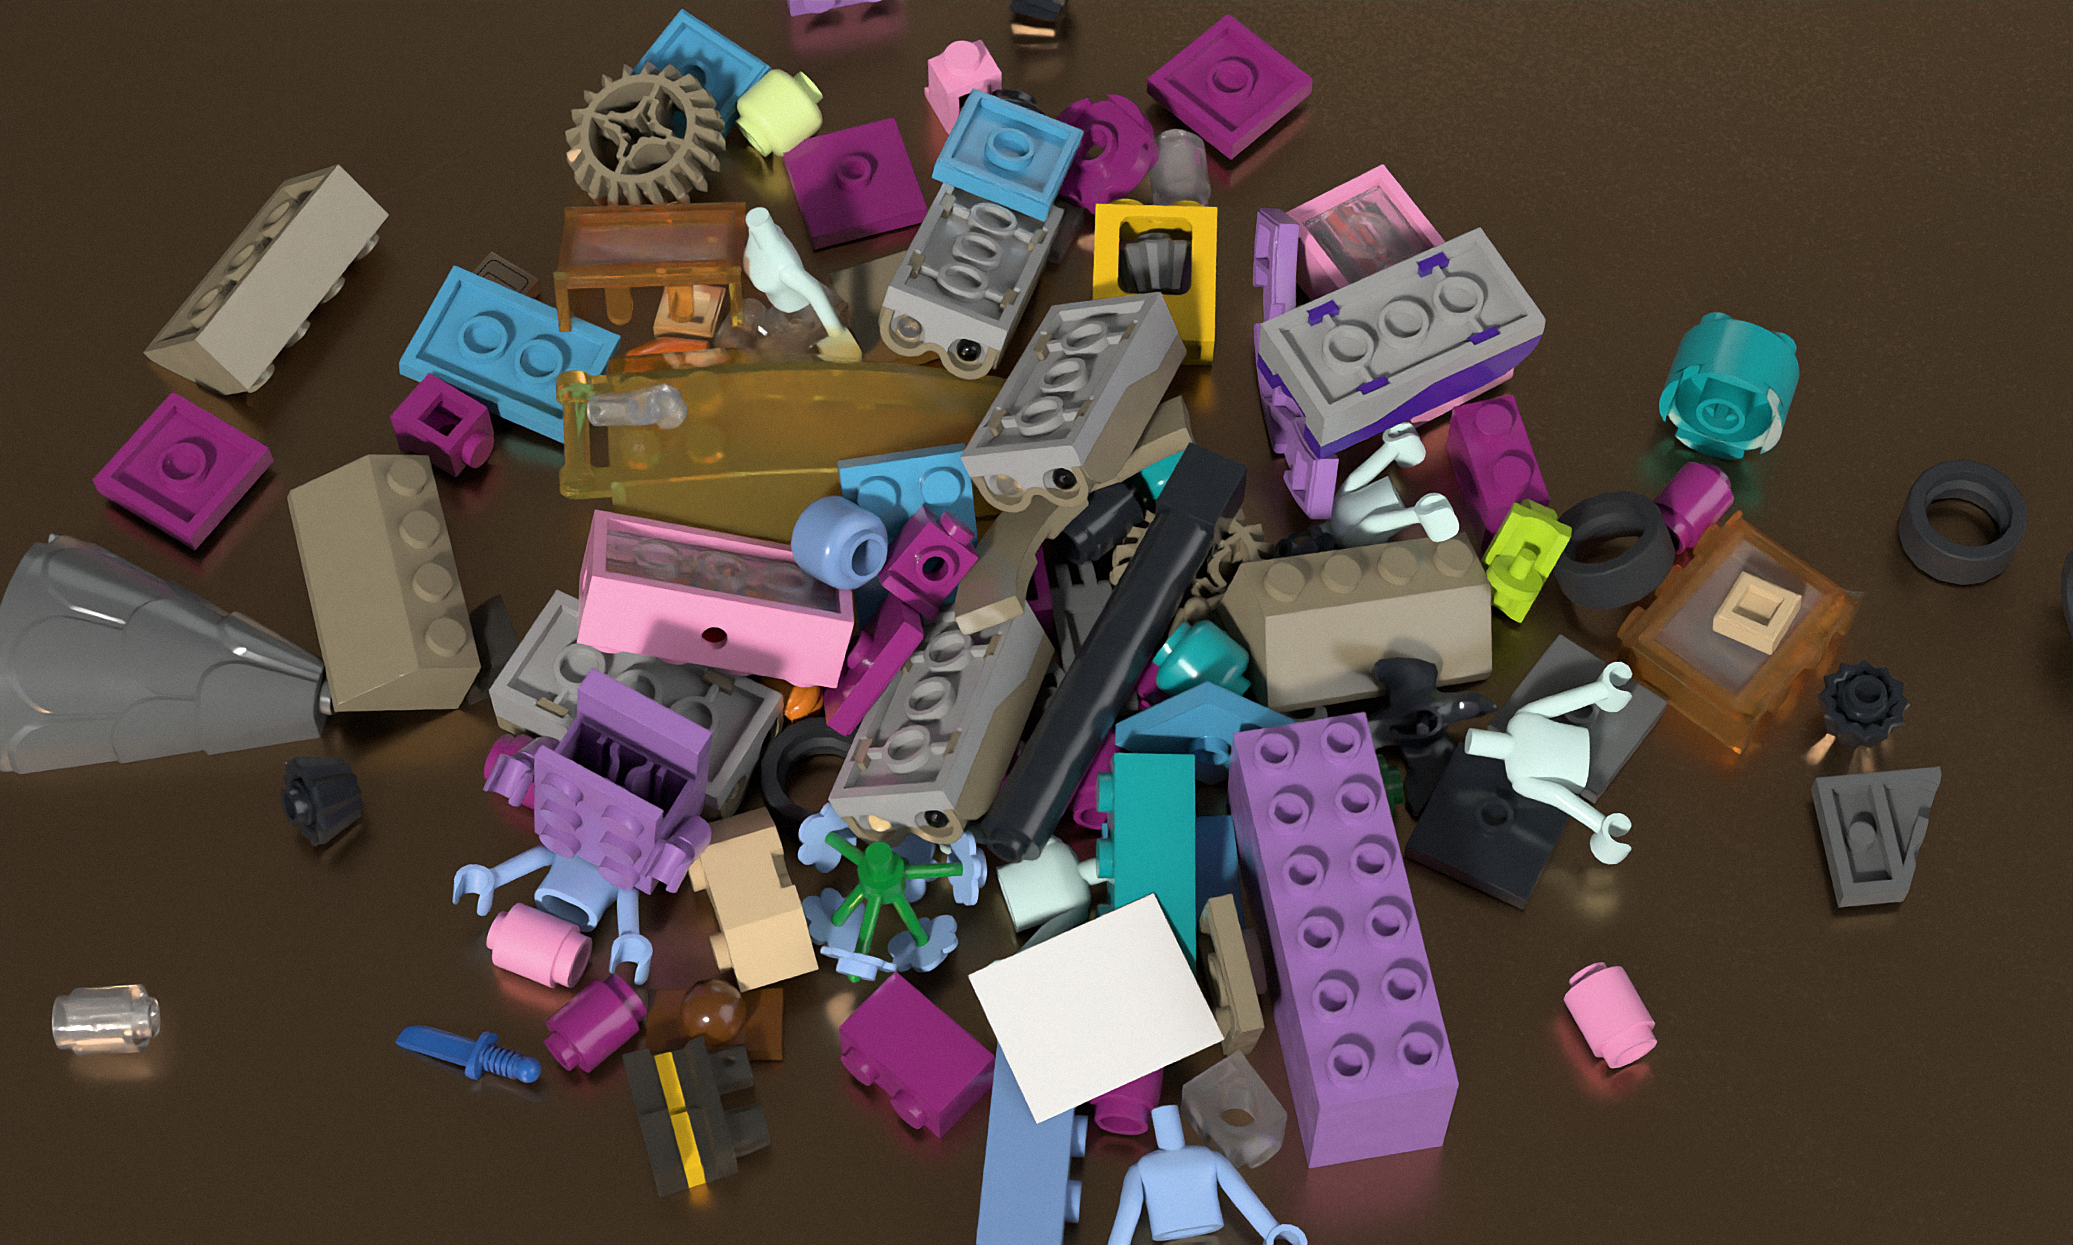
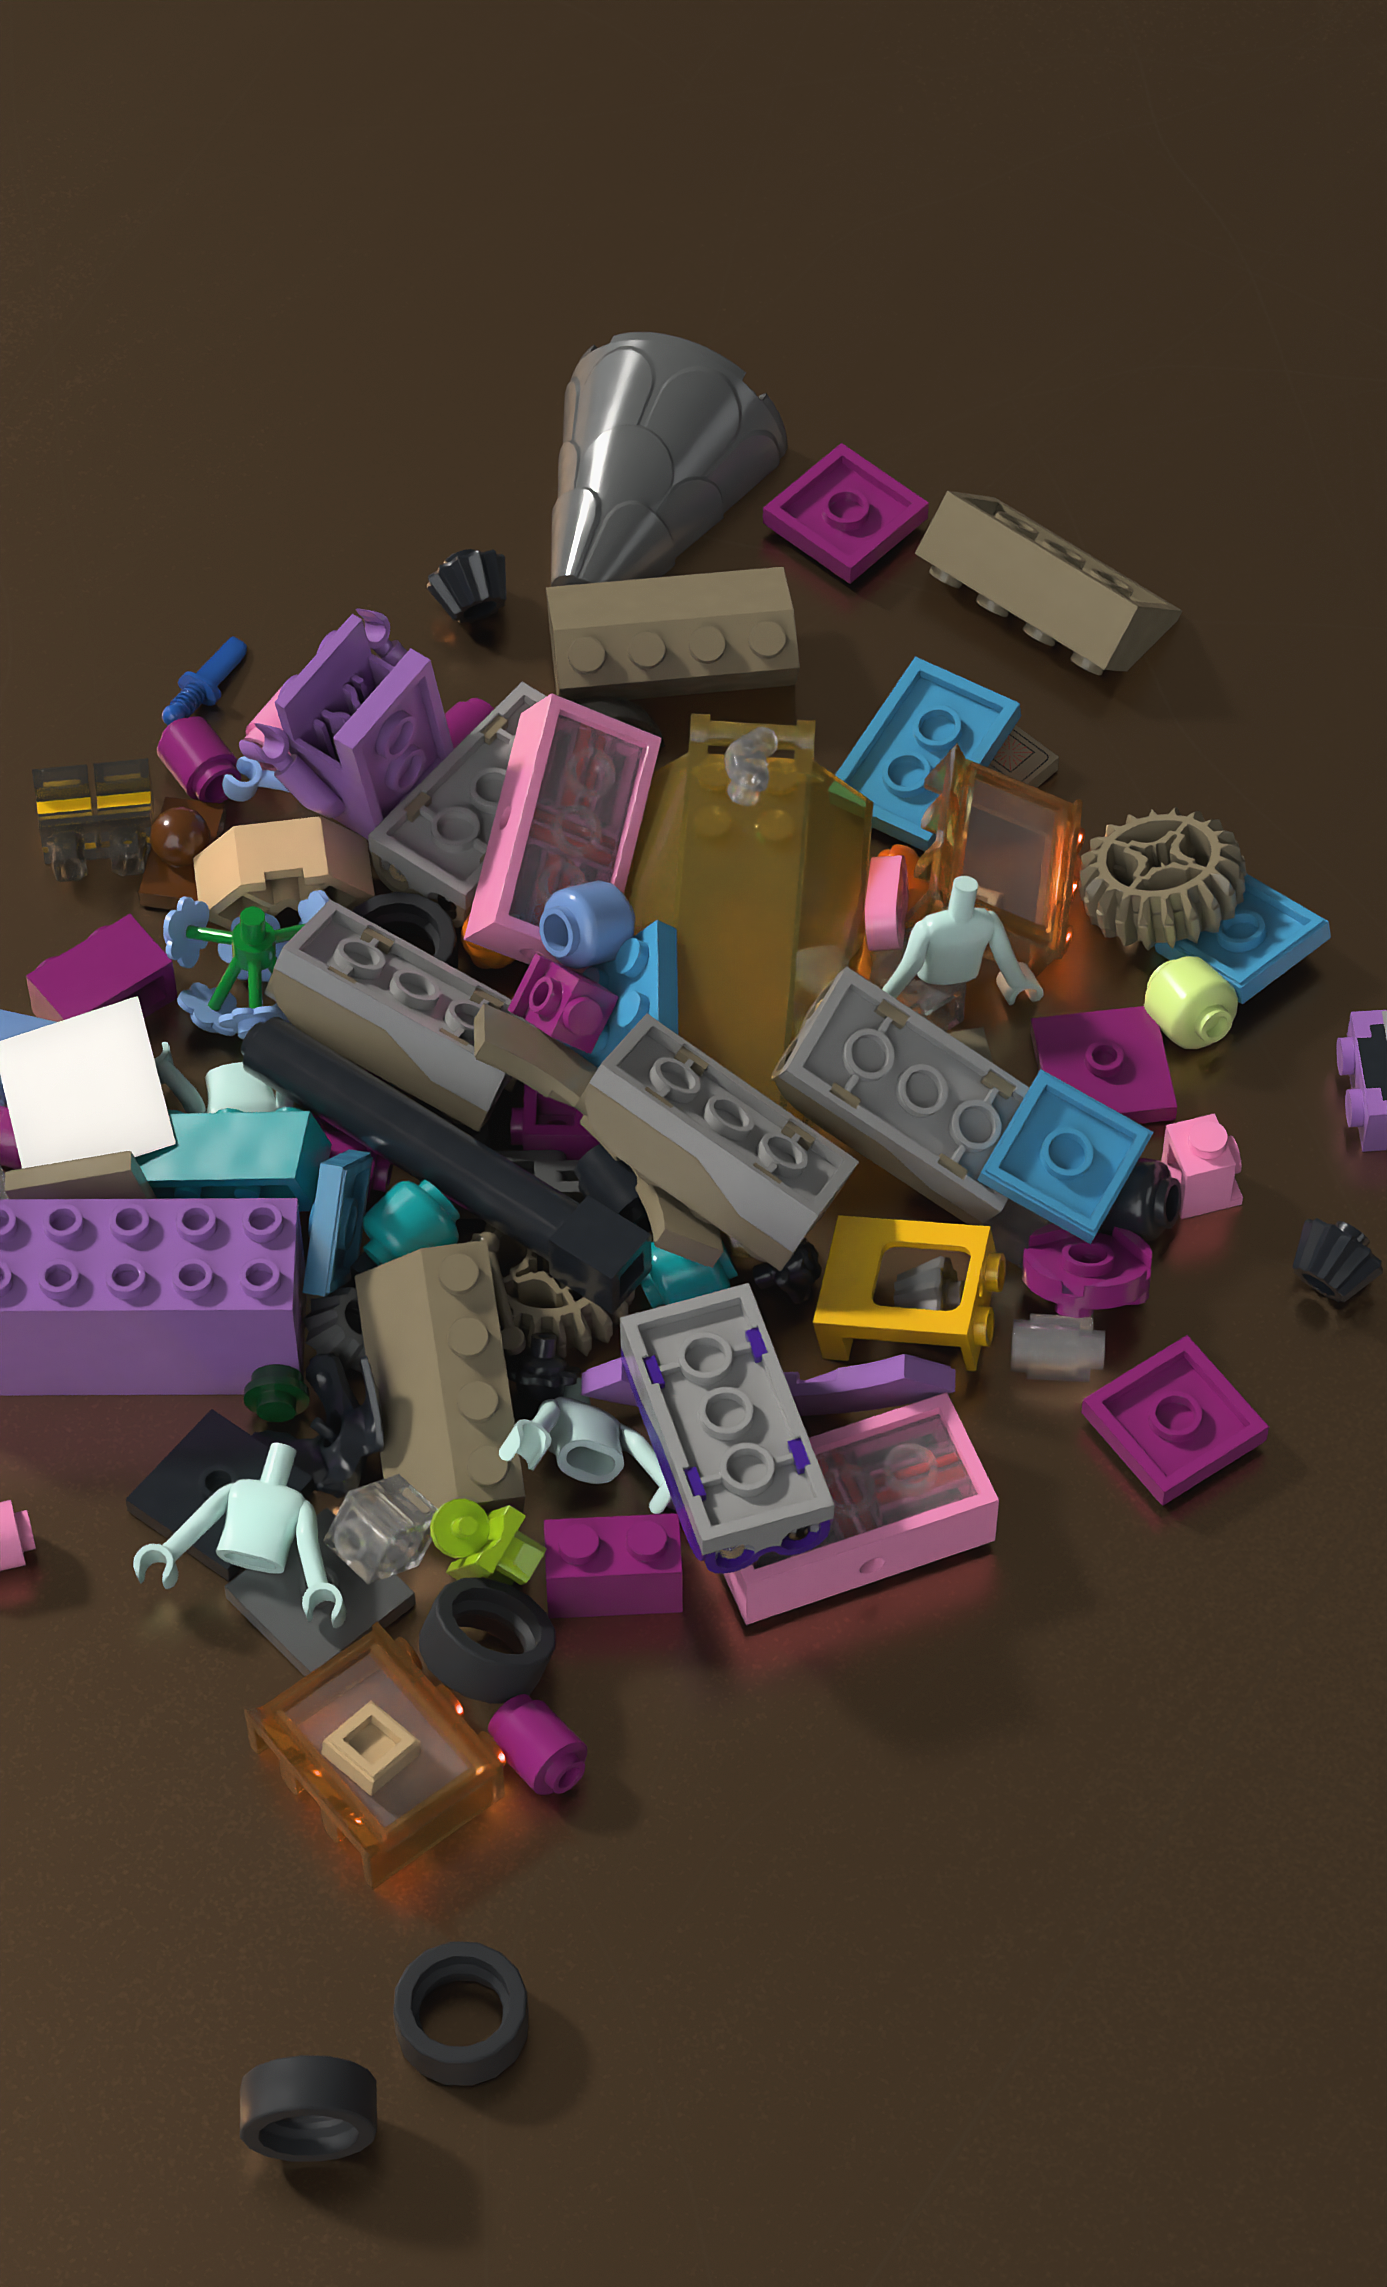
camera: 100 degrees right, 5 degrees down
clear brick [52,984,160,1056] -> none
magenta brick [390,373,494,478] -> none
magenta plate [823,592,924,737] -> none
teal brick [1659,312,1800,460] -> none
dark grey wing [1811,766,1942,907] -> none
black piece [1817,660,1910,749] -> none
none -> clear brick [323,1474,437,1585]
none -> bright pink beam [865,855,908,951]

